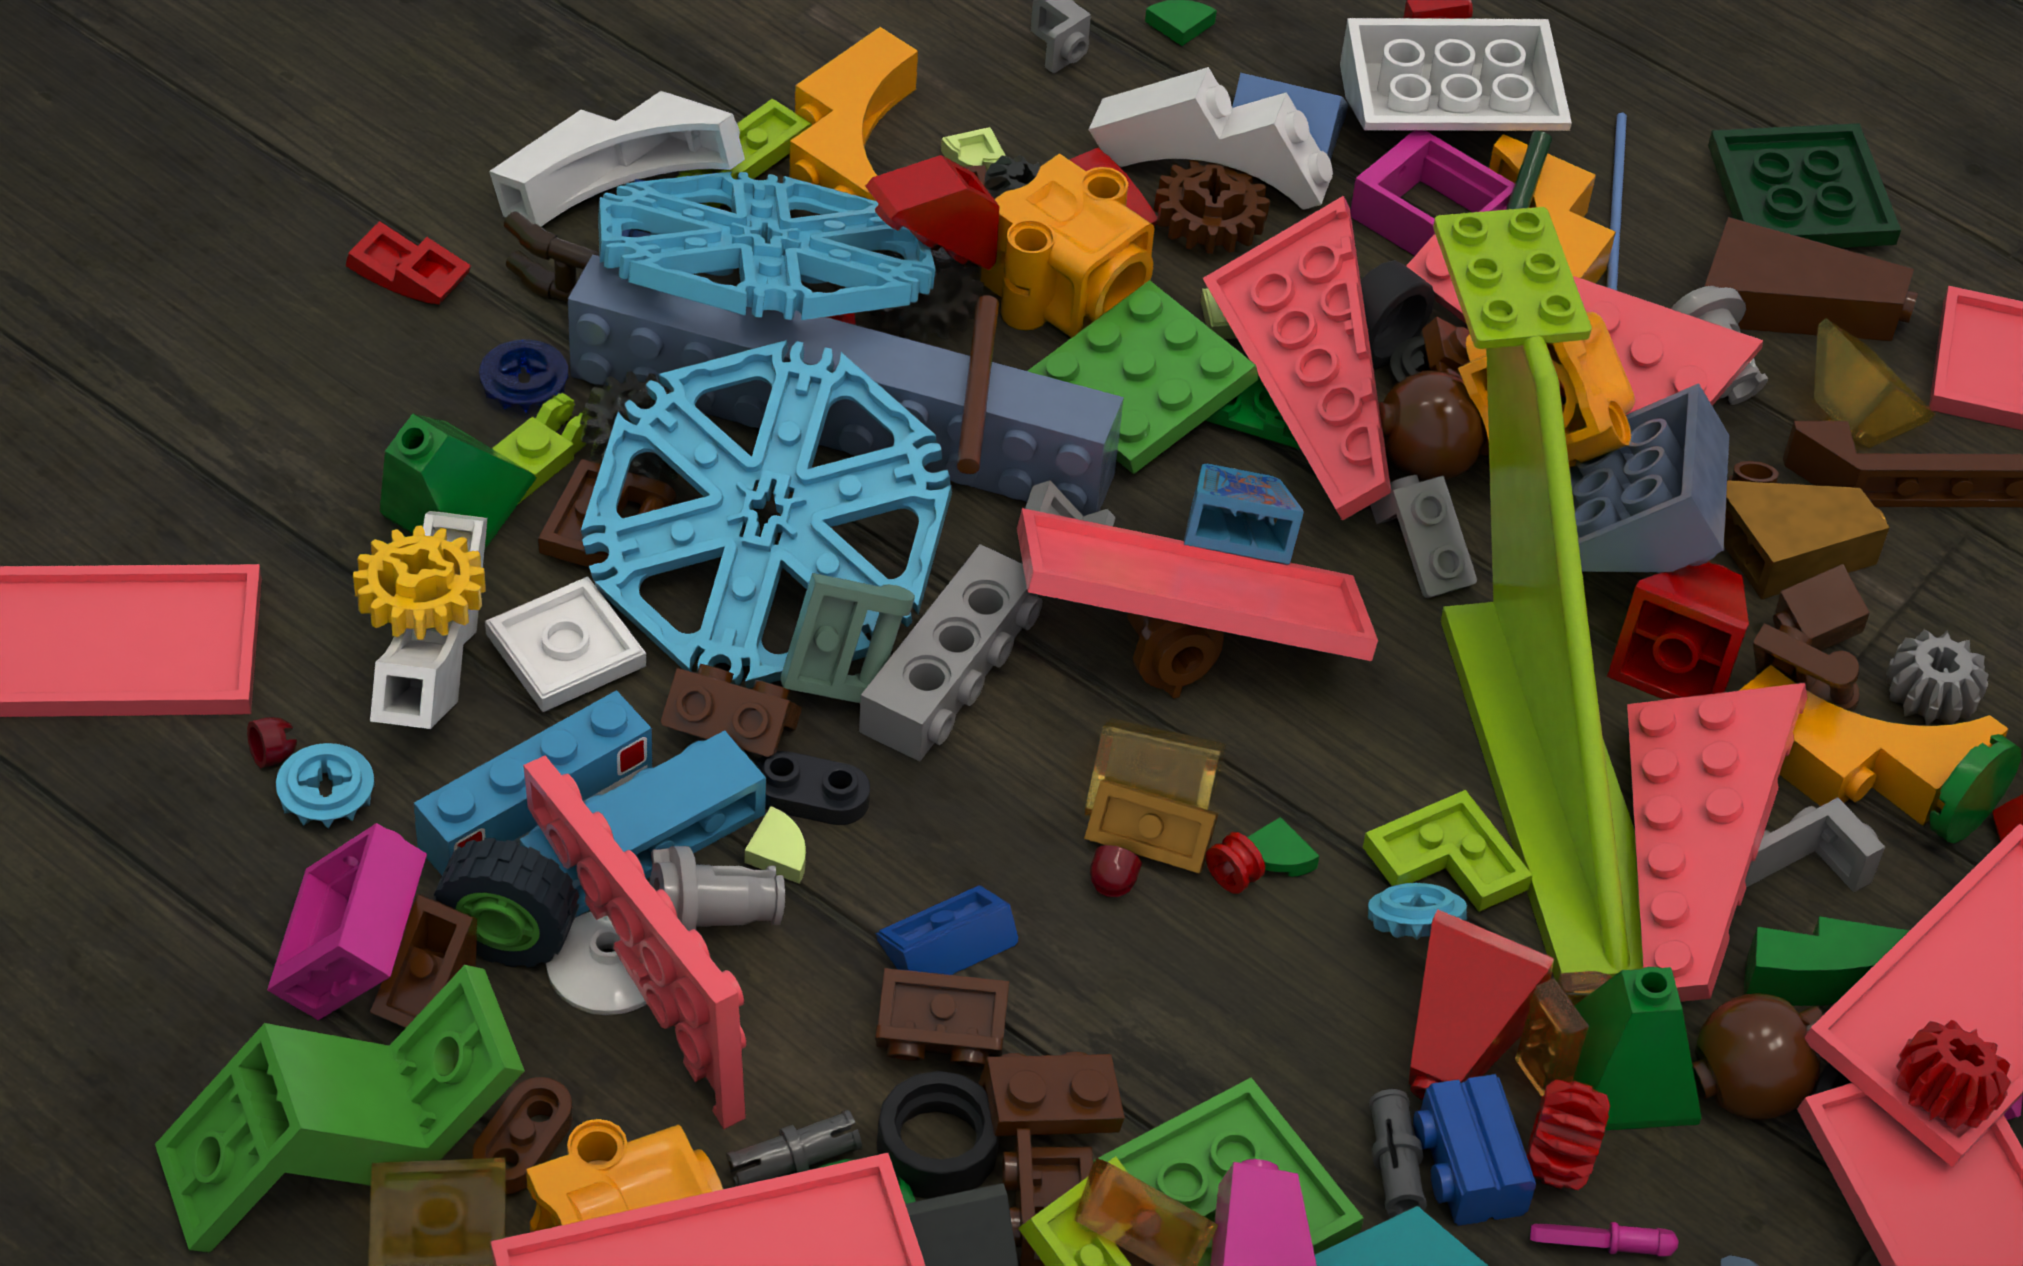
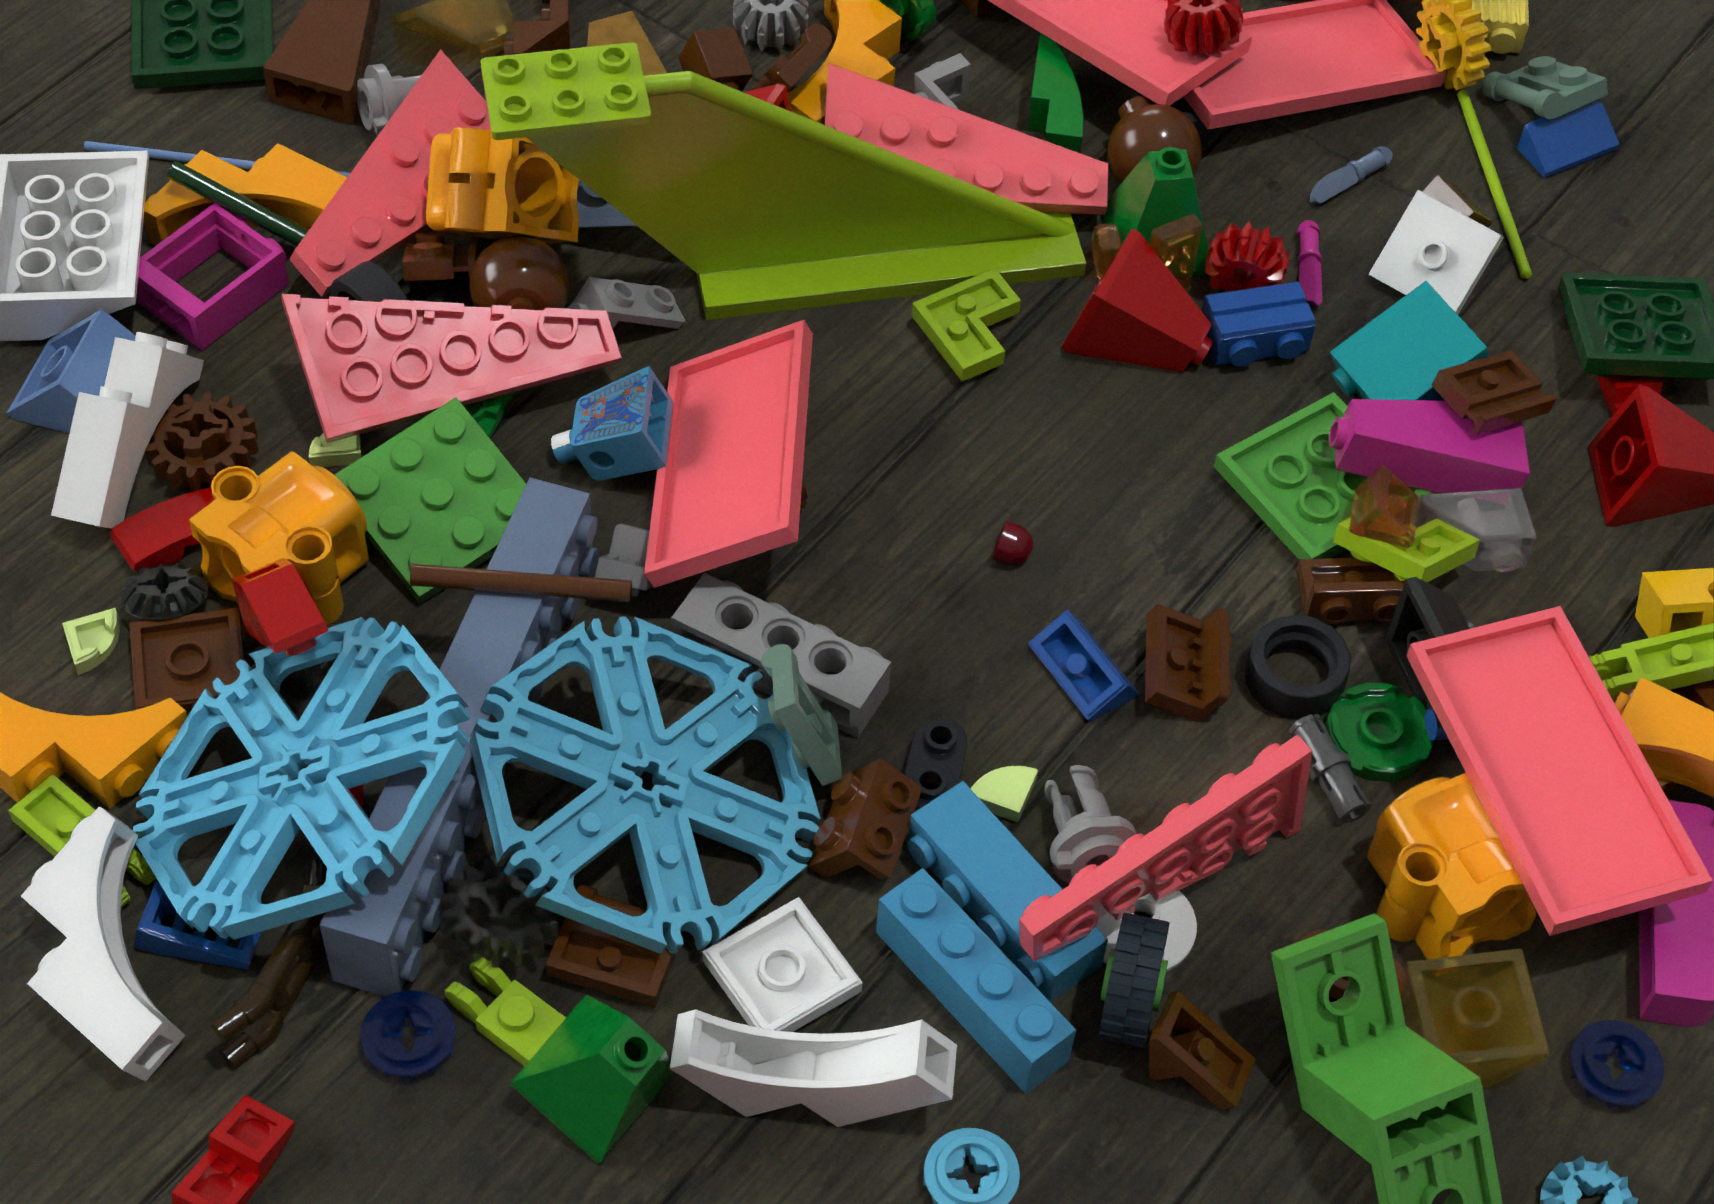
camera: 90 degrees left, 5 degrees up
dark pink window [267,823,427,1020] -> none
yellow gear [353,526,486,640] -> none
reddish brown bracket [979,1052,1125,1136] -> none
clear yellow slope [1084,718,1226,816] -> none
pearl gold plate [1084,779,1219,873] -> none
red bush [1205,832,1266,894] -> none
green tile [1247,817,1319,877] -> none
medium azure gear [1368,883,1467,940] -> none
dark grey pin [1369,1089,1427,1217] -> none

